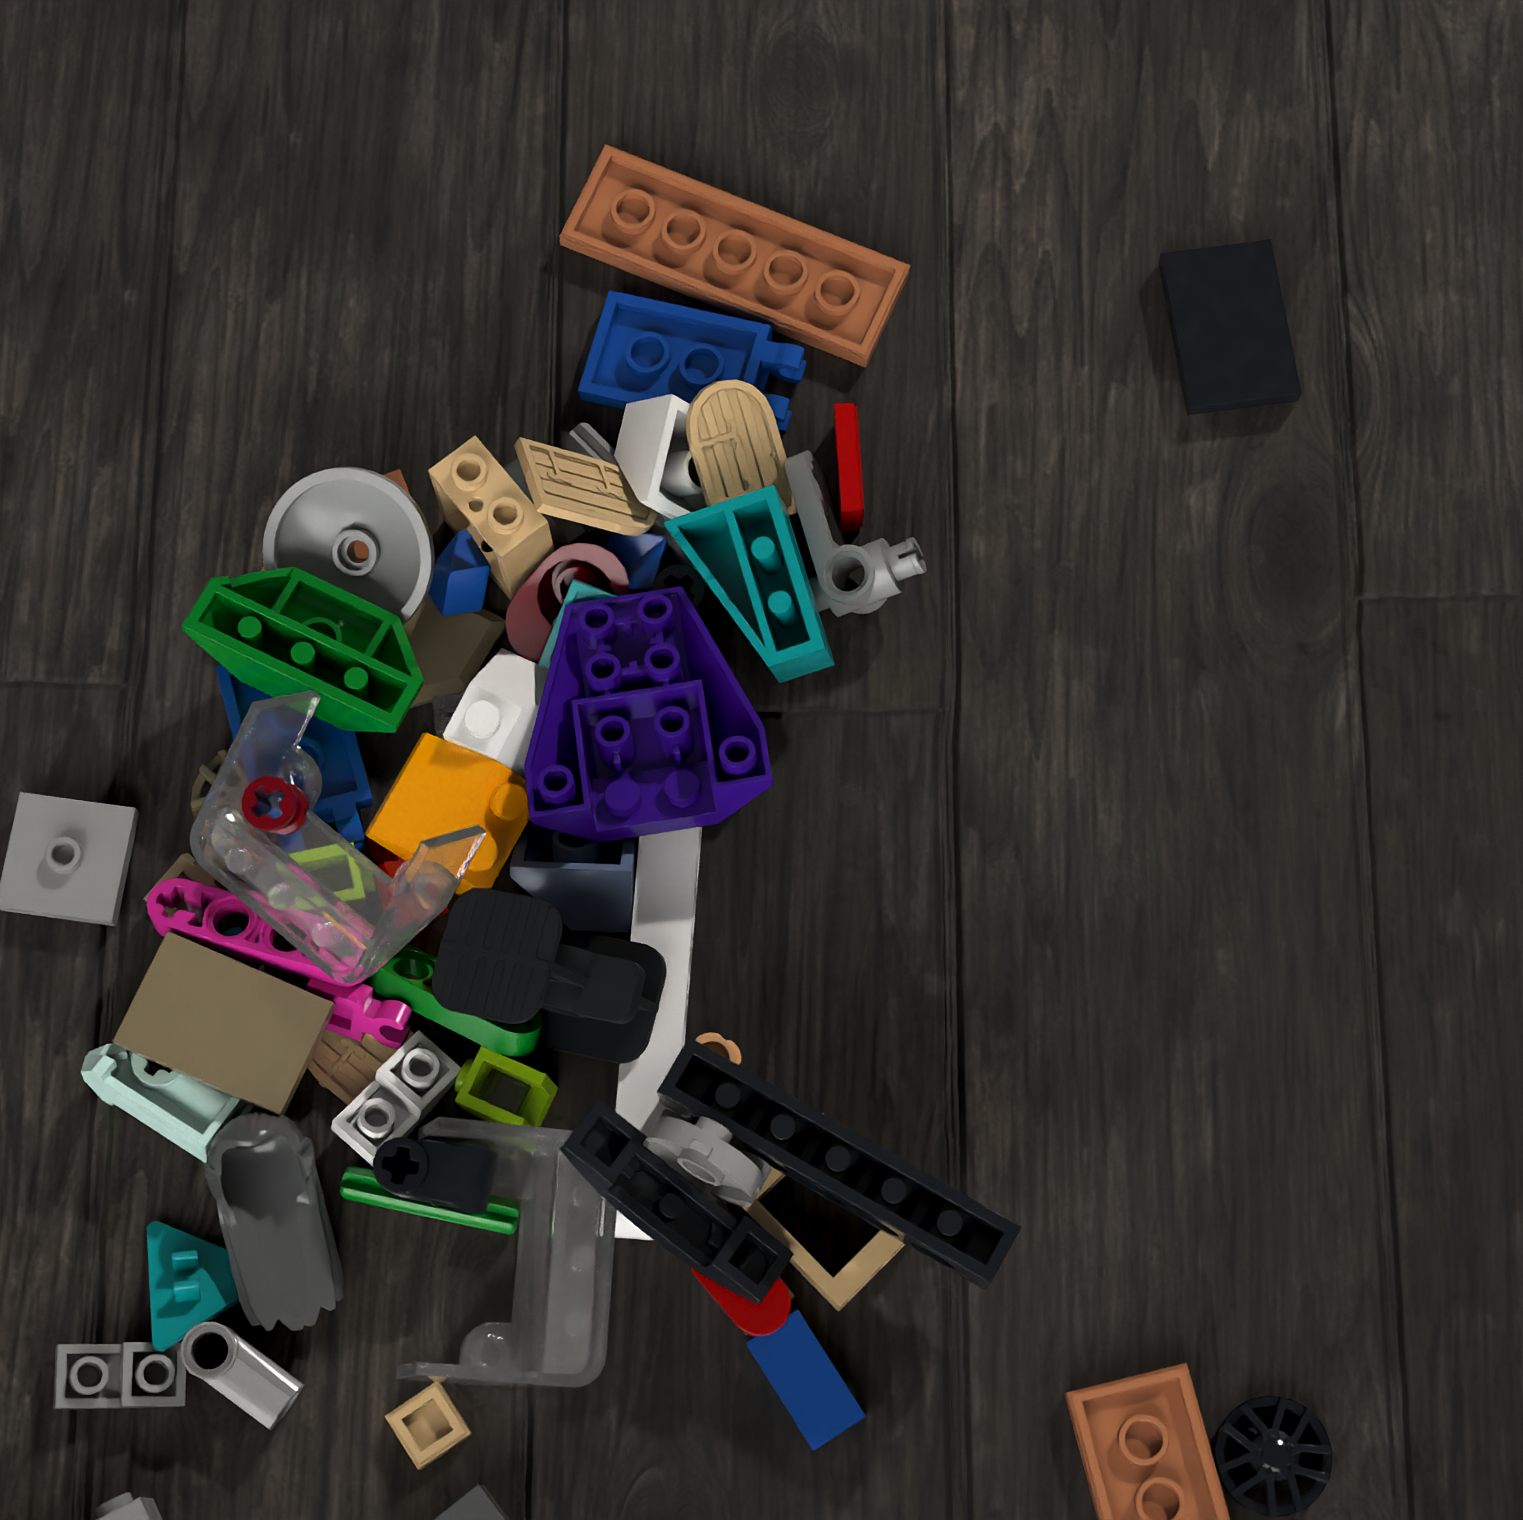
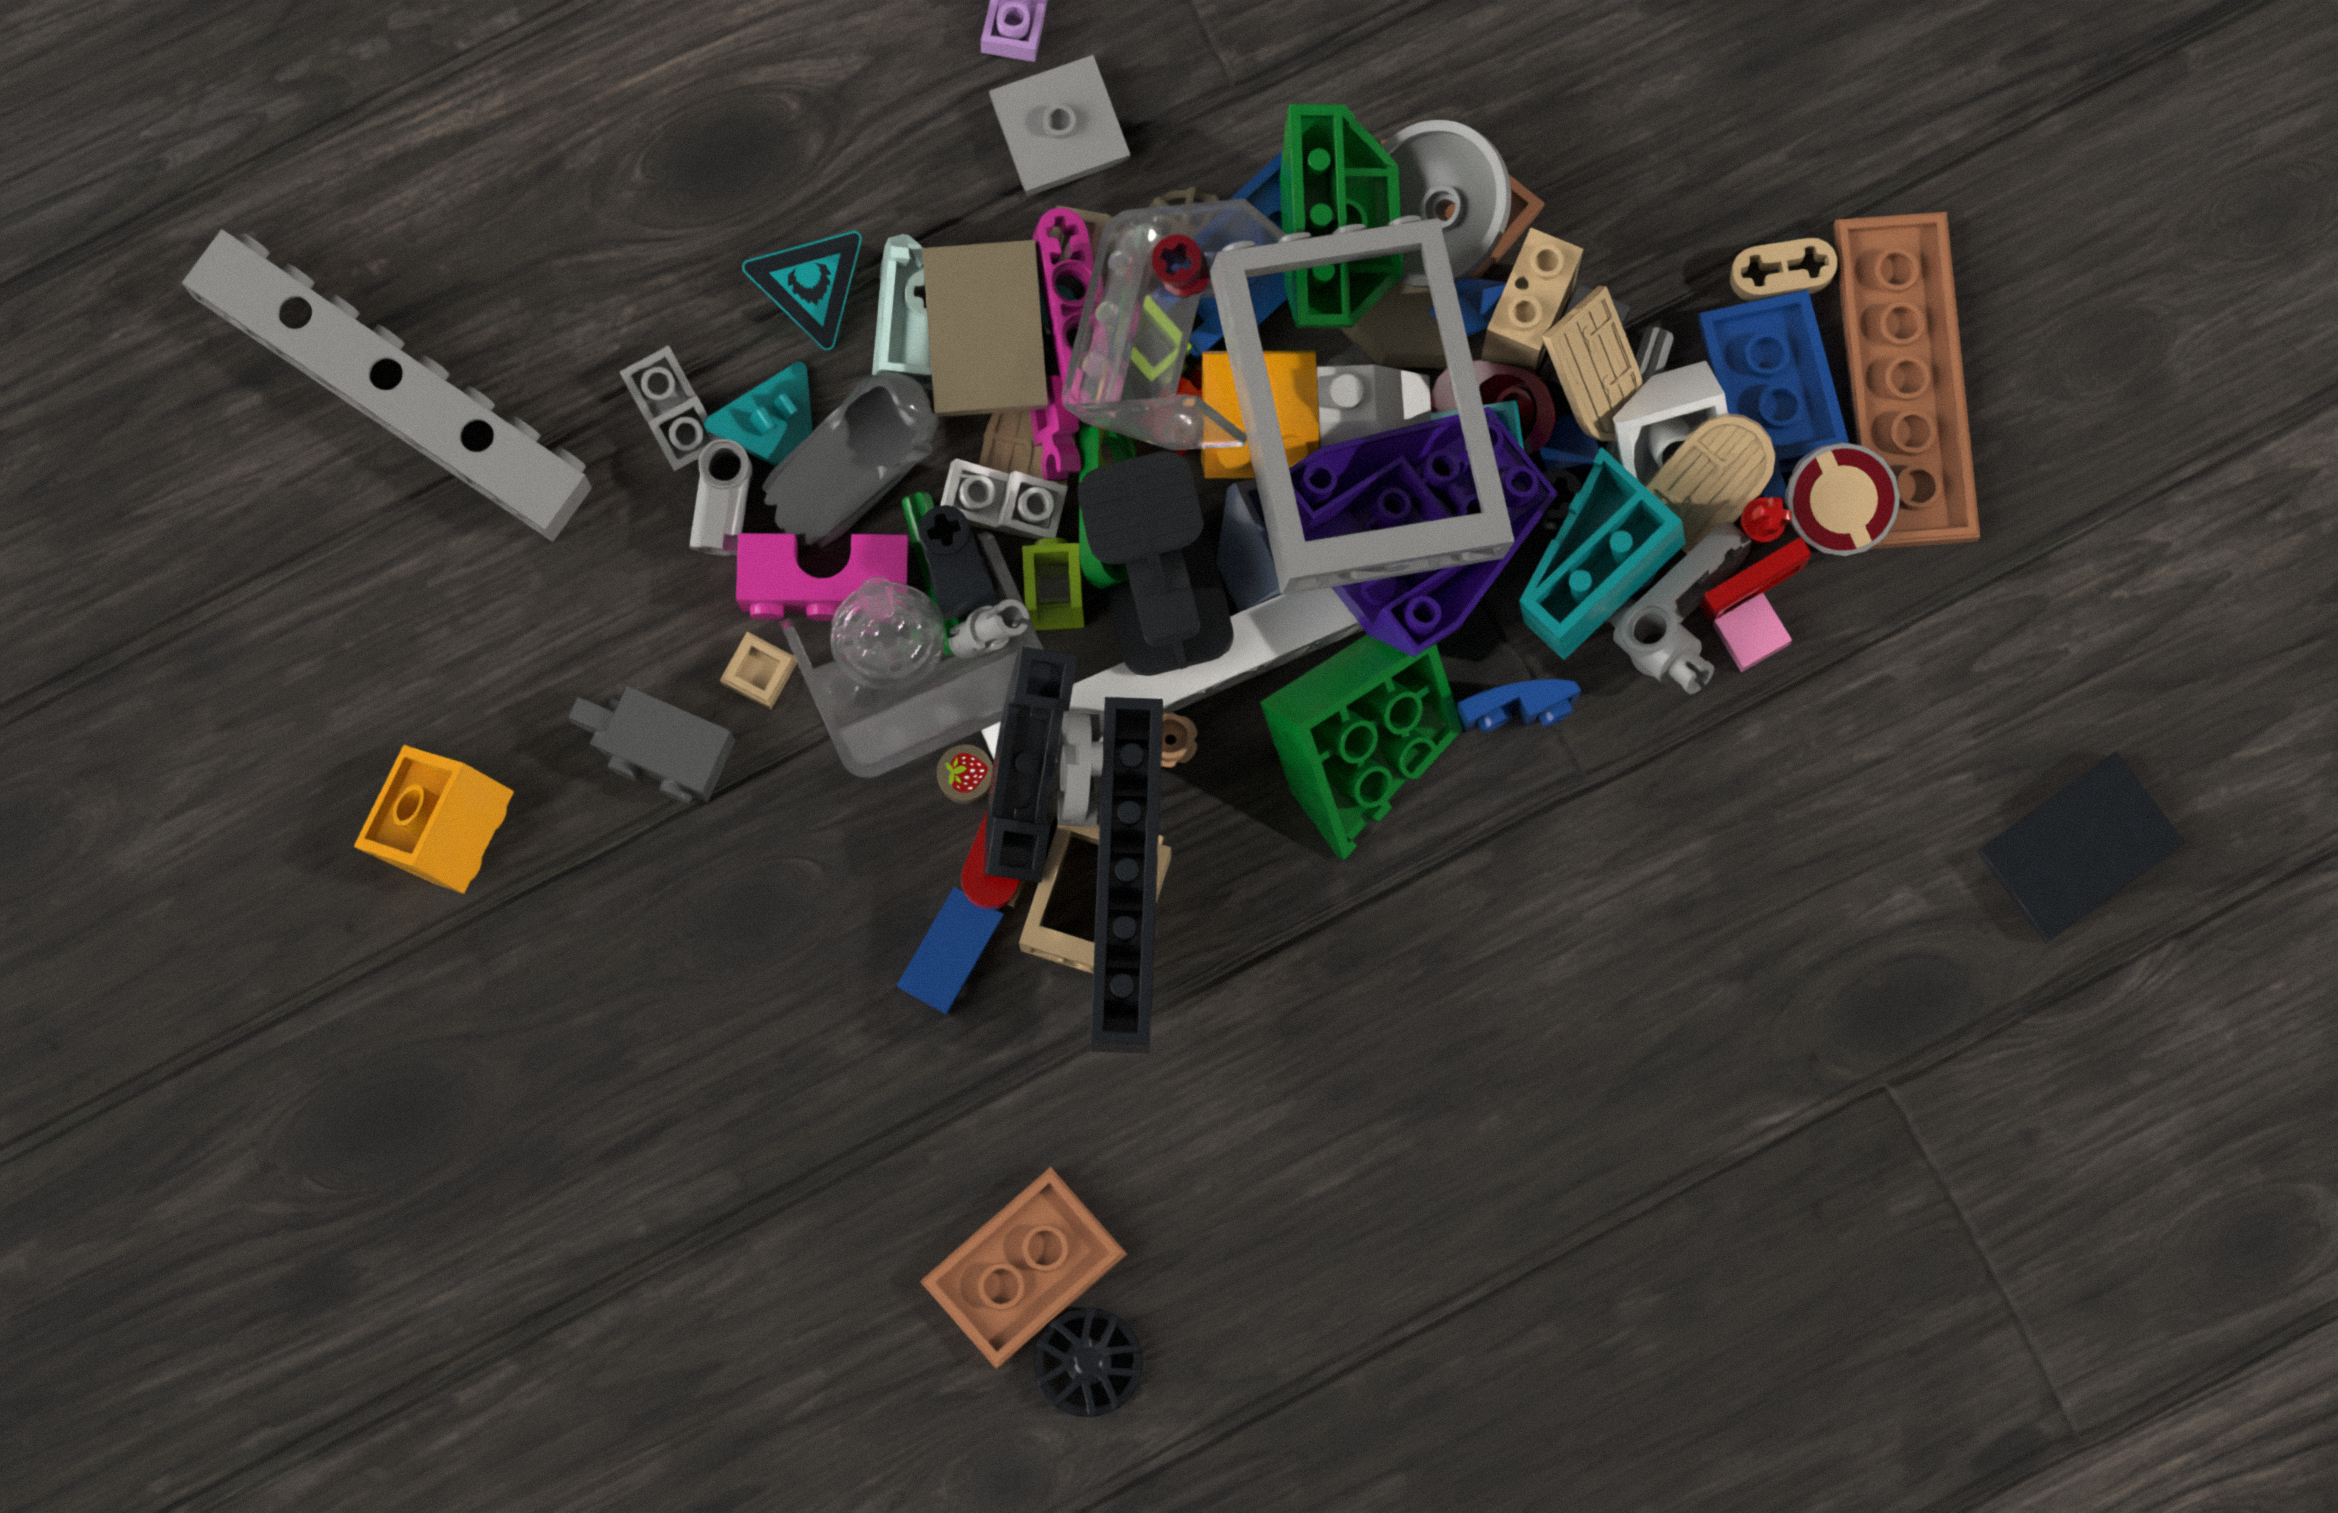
camera: 65 degrees right, 5 degrees up
none -> dark pink arch [736,533,911,622]
none -> black piece [742,230,862,350]
none -> clear tile [830,577,945,691]
none -> tile [937,744,993,804]
none -> light grey pin [948,599,1029,659]
none -> light grey window [1210,215,1514,595]
none -> green wedge [1260,634,1463,861]
none -> blue slope [1457,679,1581,733]
none -> bright pink tile [1712,592,1792,673]
none -> tan beam [1730,238,1837,302]
none -> red axle [1736,497,1792,544]
none -> tile [1784,442,1900,556]

